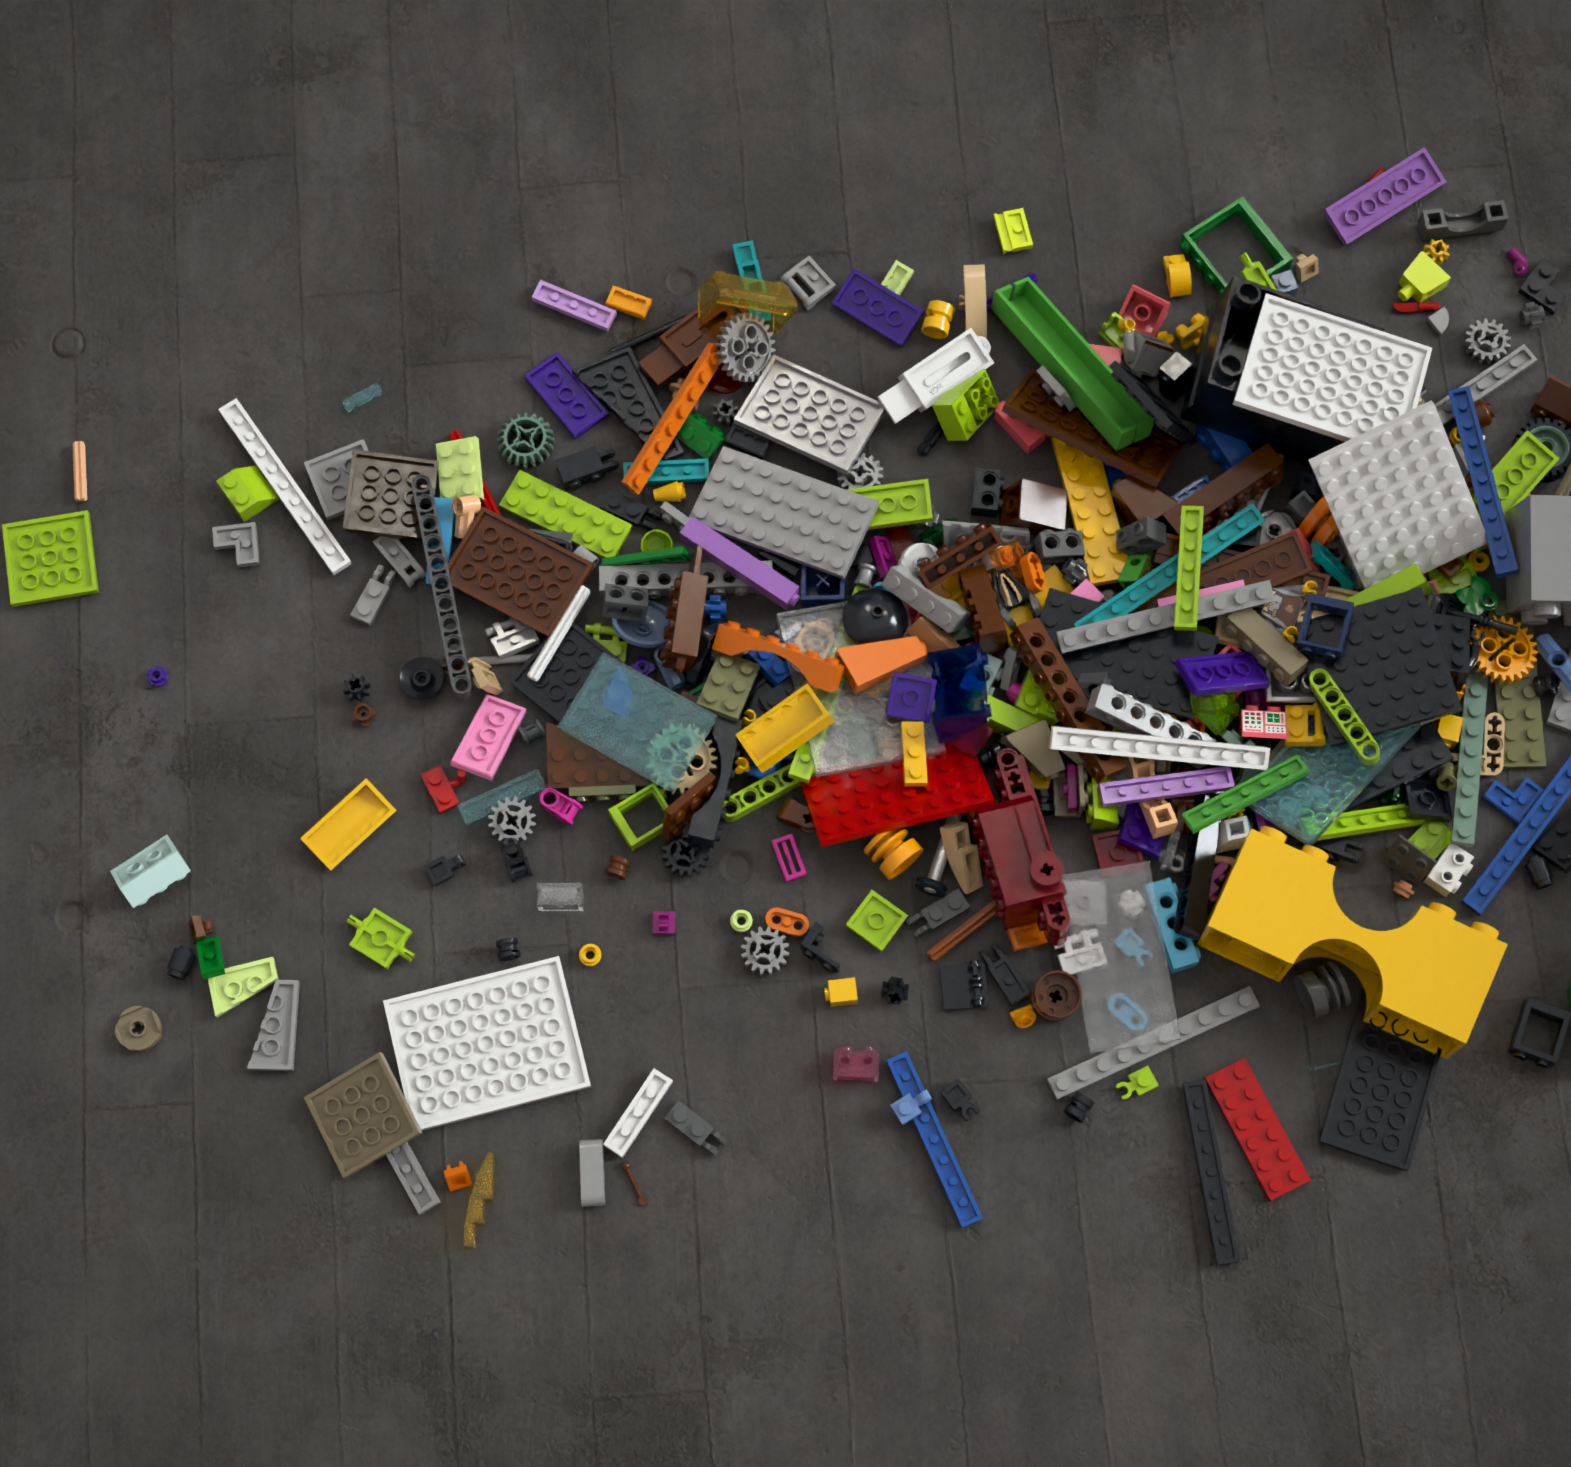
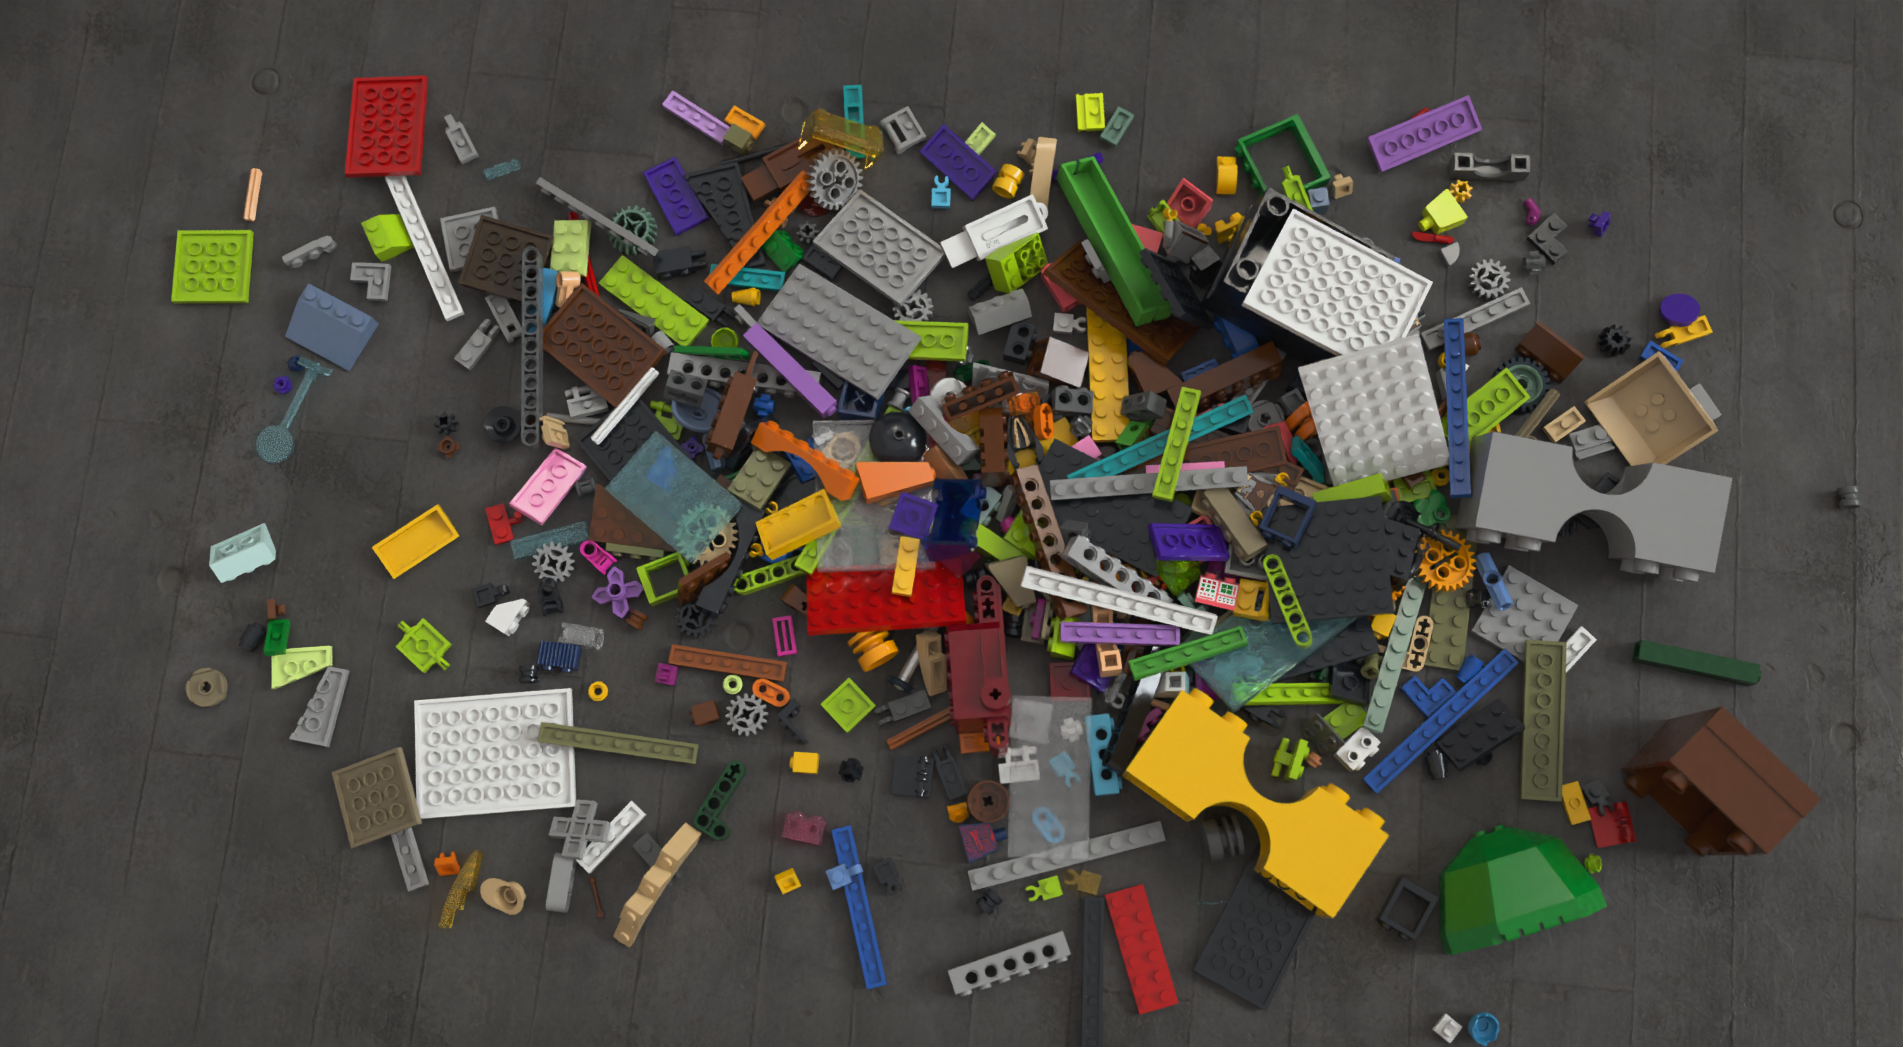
camera: 15 degrees right, 5 degrees up
none -> clear light blue piece [256,356,332,463]
none -> light grey hinge [282,235,337,269]
none -> sand blue slope [285,283,379,371]
none -> dark blue hinge [287,355,305,371]
none -> red plate [345,75,428,178]
none -> light grey hinge [444,114,479,164]
none -> tan piece [480,878,527,915]
none -> white slope [485,599,530,636]
none -> light grey plate [536,177,658,256]
none -> dark blue brick [536,641,582,673]
none -> olive plate [538,722,699,765]
none -> light grey plate [549,799,611,860]
none -> medium lavender plant [592,566,644,619]
none -> tan arch [613,822,702,948]
none -> dark orange plate [668,644,787,682]
none -> reddish brown brick [689,700,721,727]
none -> dark green beam [694,760,747,841]
none -> olive brick [723,123,754,155]
none -> yellow plate [775,868,801,894]
none -> medium azure plate [931,176,951,209]
none -> light grey brick [948,931,1071,997]
none -> torso [959,822,1008,863]
none -> light grey slope [968,289,1032,335]
none -> tan tile [1017,138,1037,164]
none -> white plate [1053,313,1086,335]
none -> clear yellow plate [1064,869,1102,895]
none -> sand green plate [1100,106,1134,148]
none -> lime plate [1271,737,1310,783]
none -> blue cone [1456,654,1484,684]

